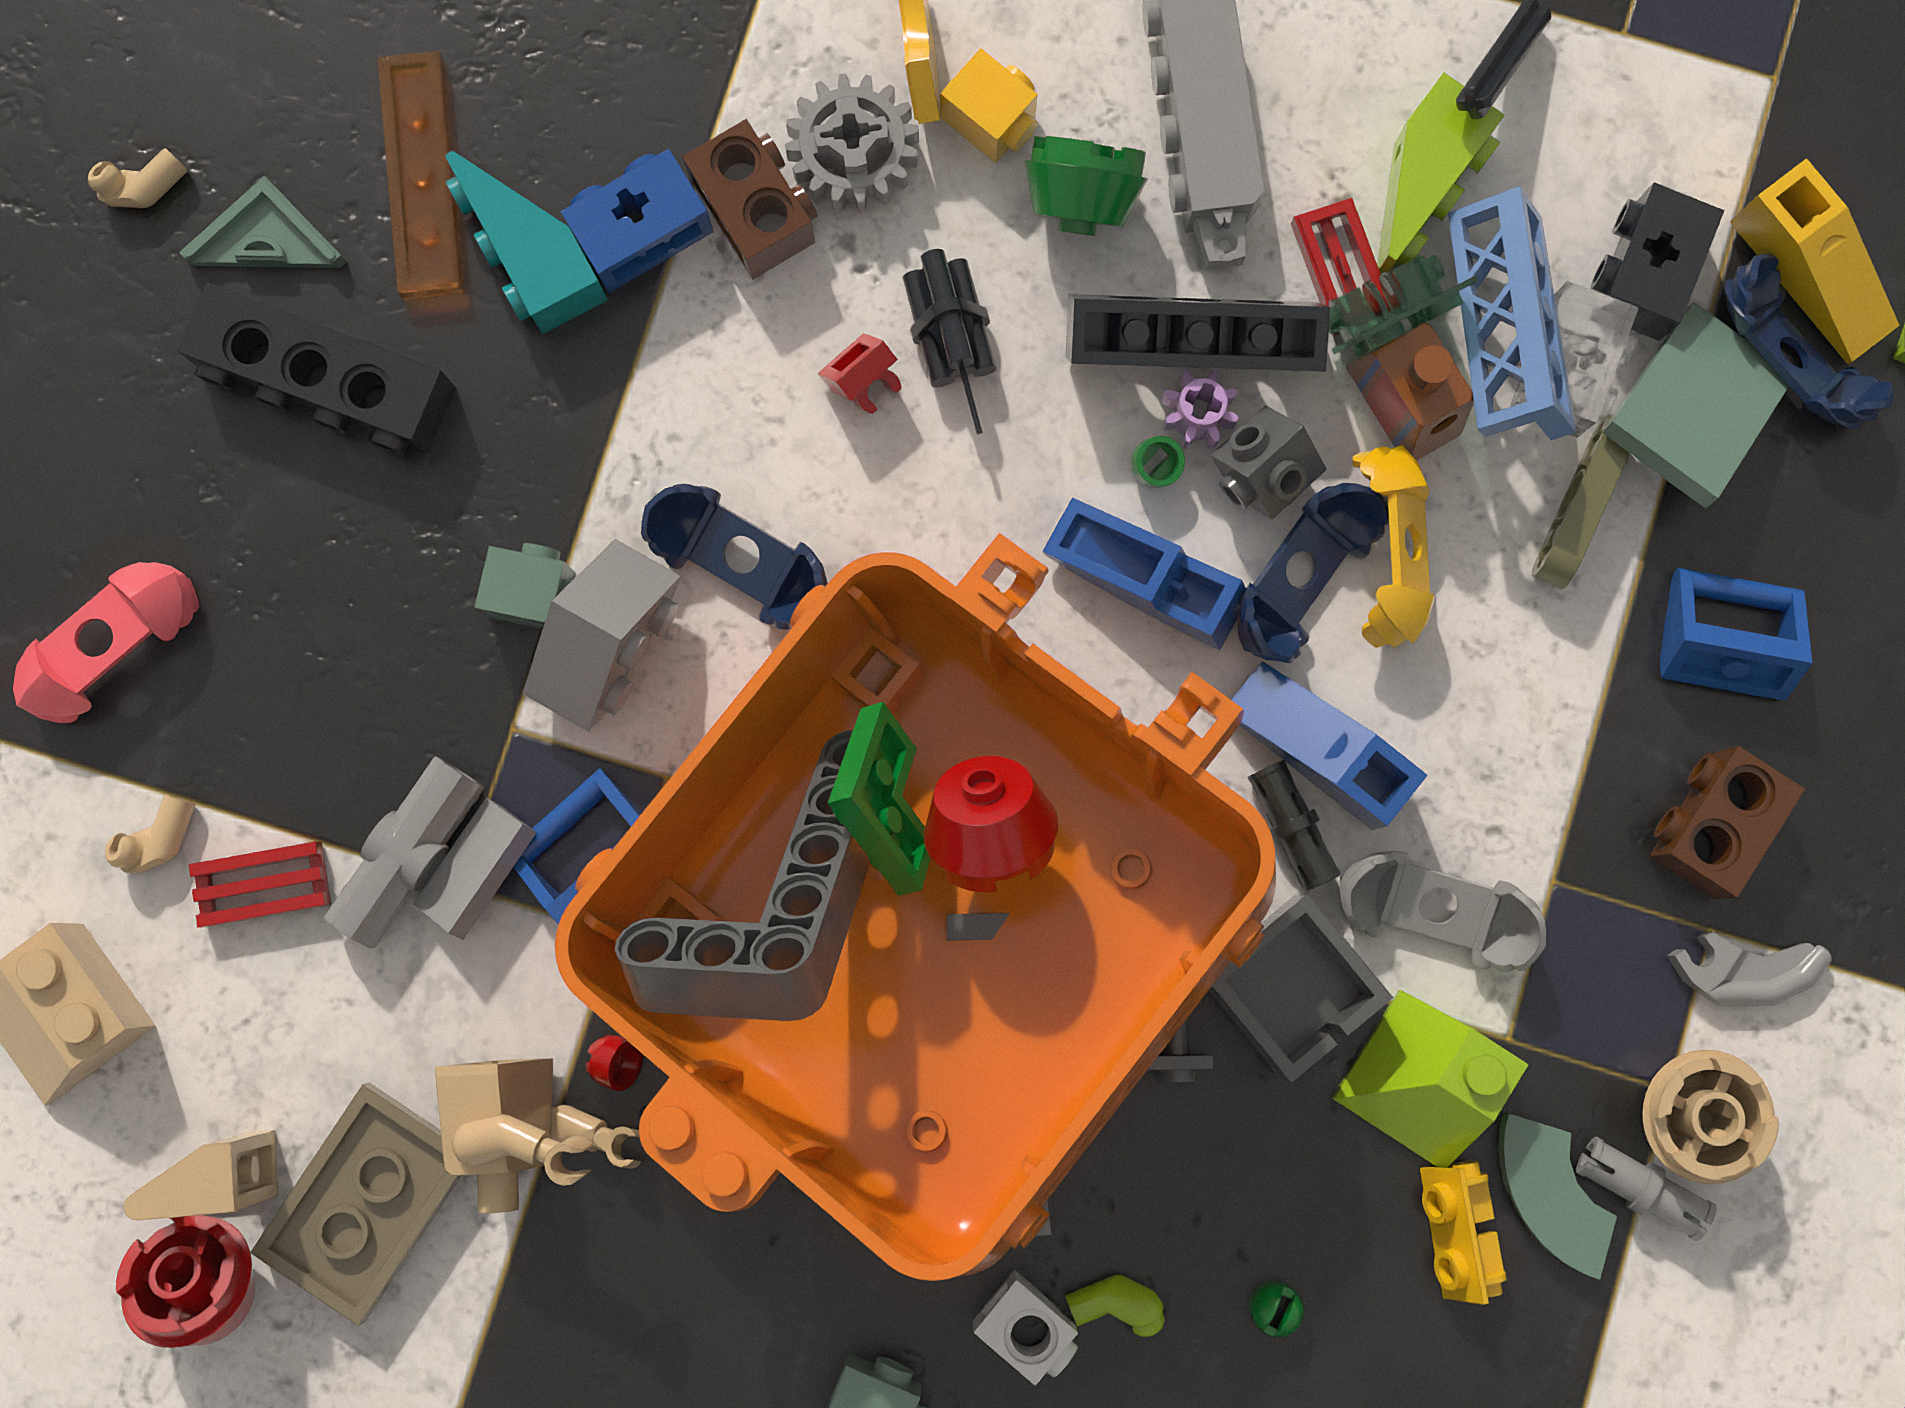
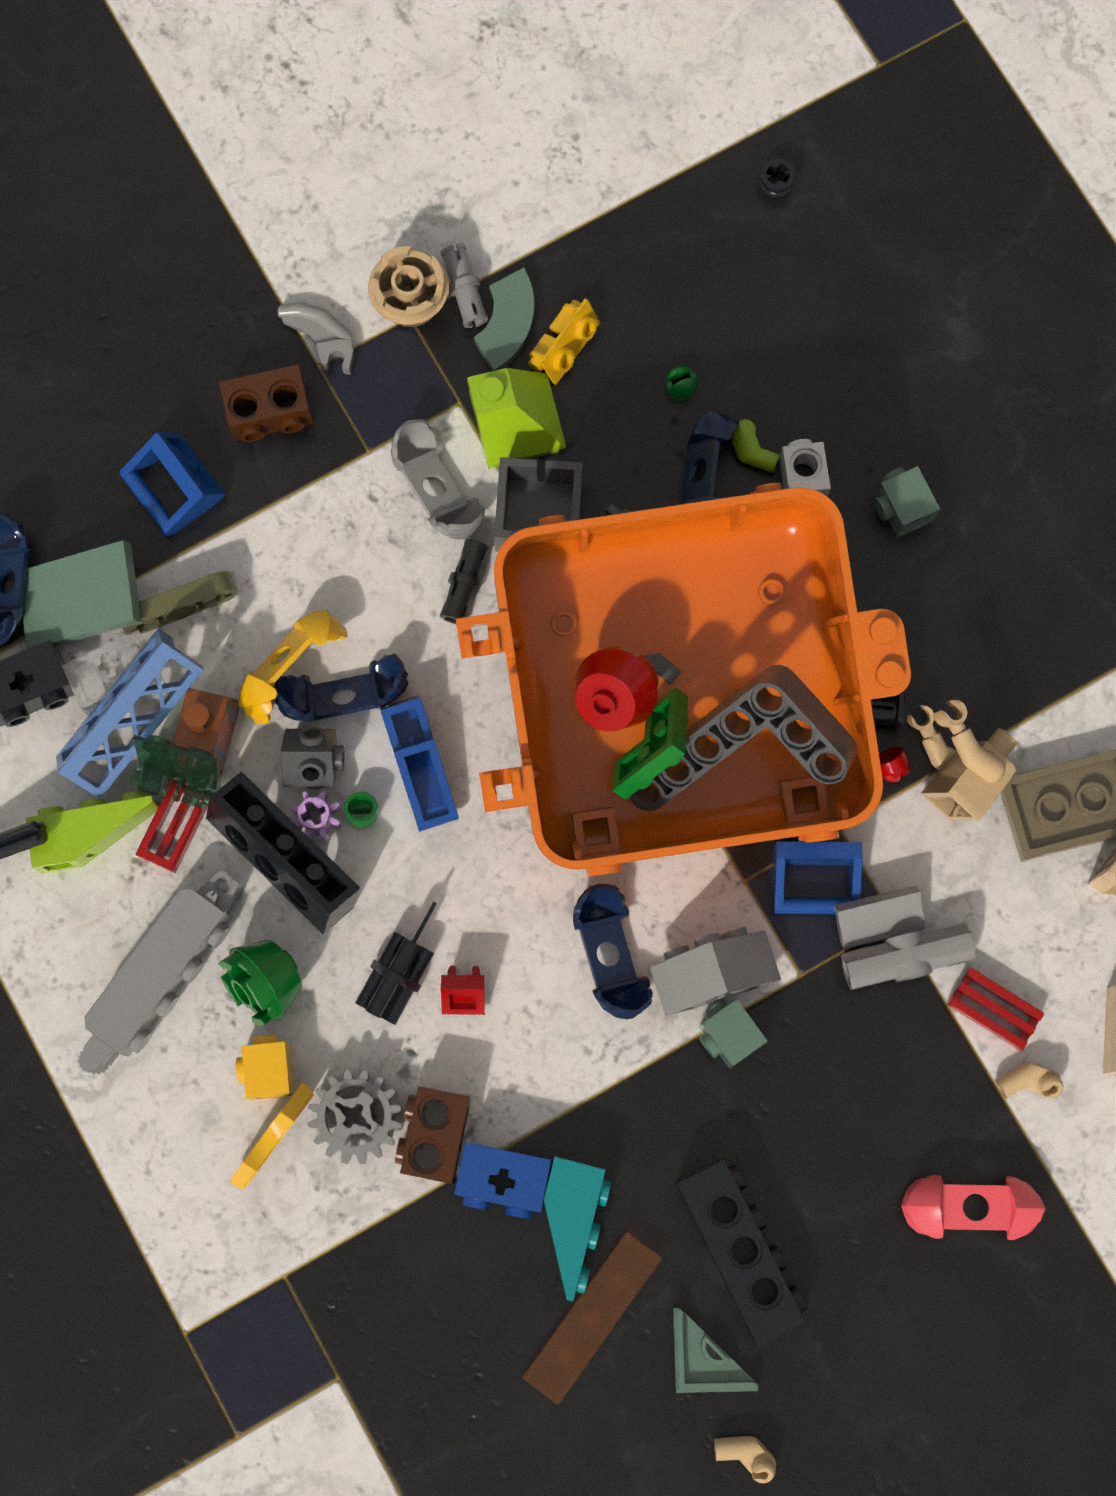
camera: 135 degrees left, 5 degrees down
slope [1231,661,1428,830] -> none
none -> dark blue piece [680,410,740,505]

